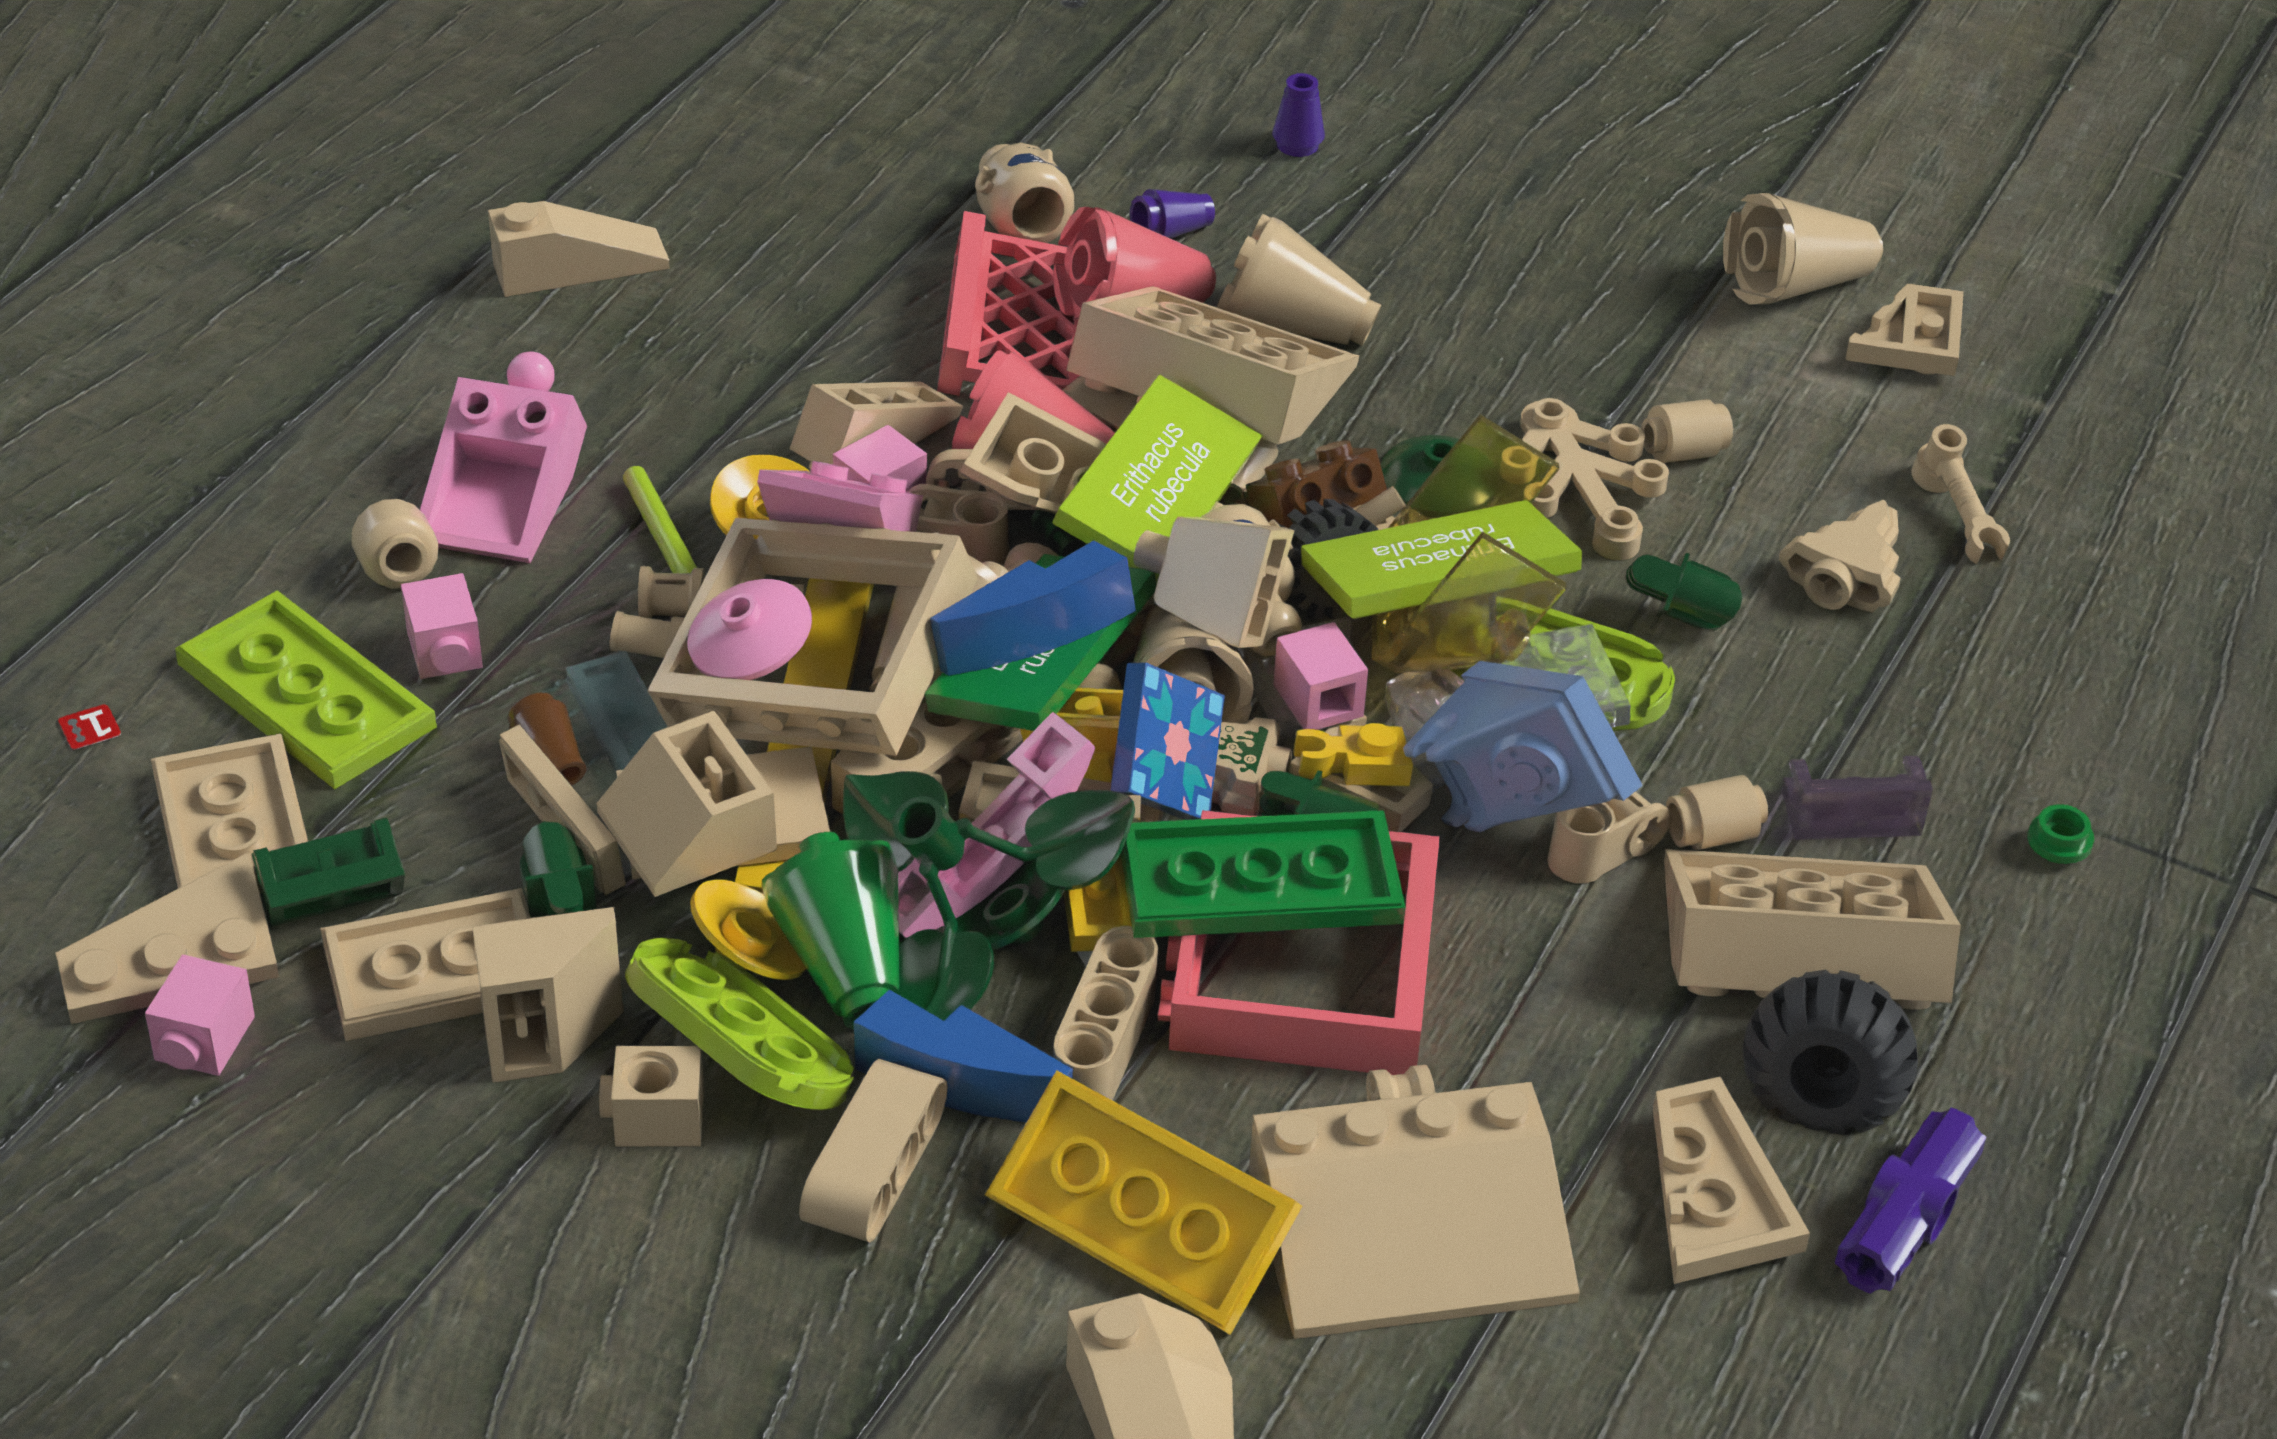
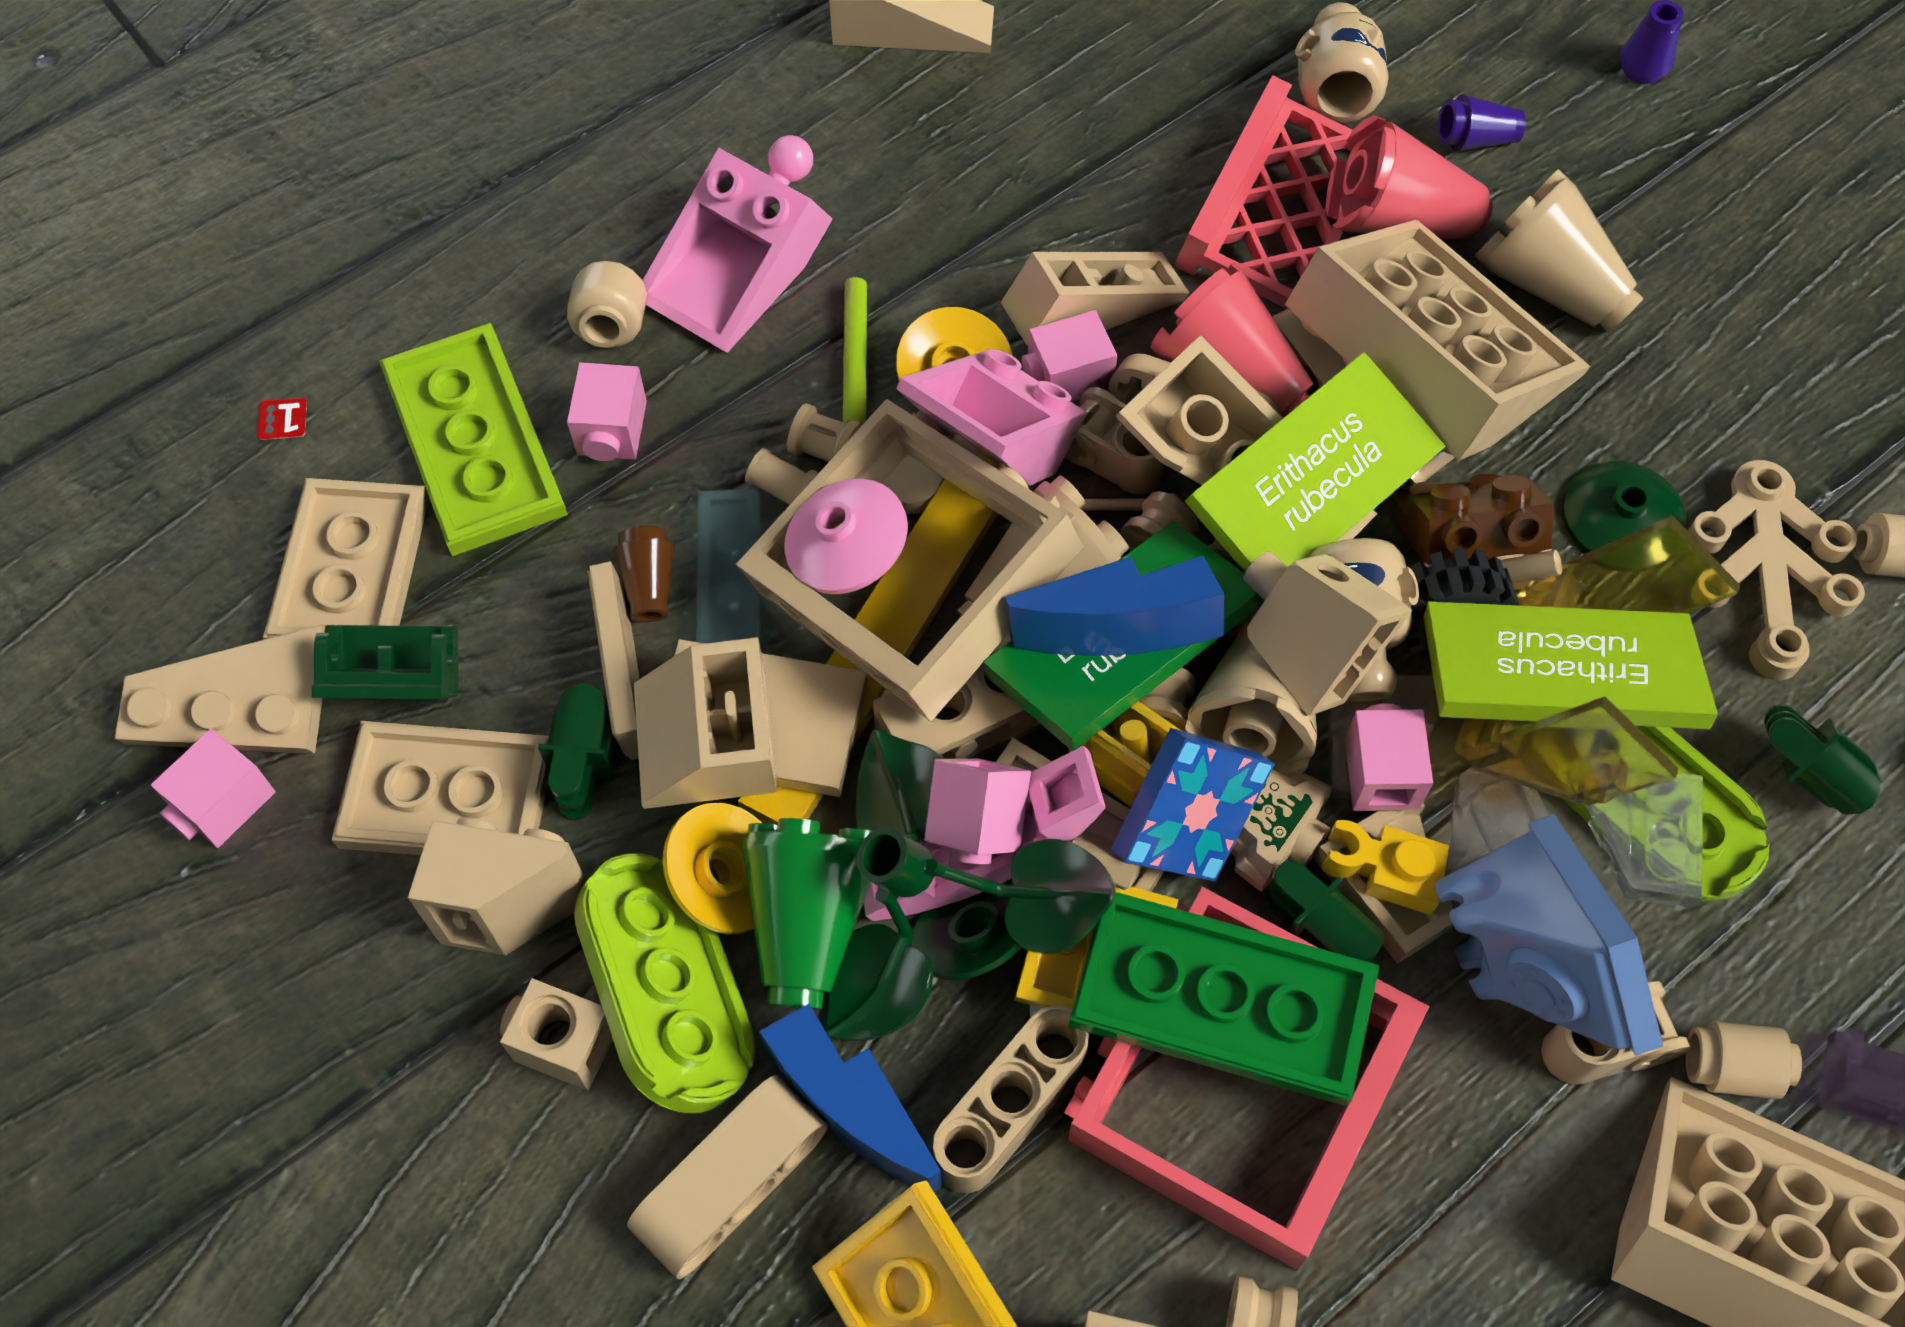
camera: 25 degrees right, 20 degrees up
none -> bright pink brick [924,758,1031,864]

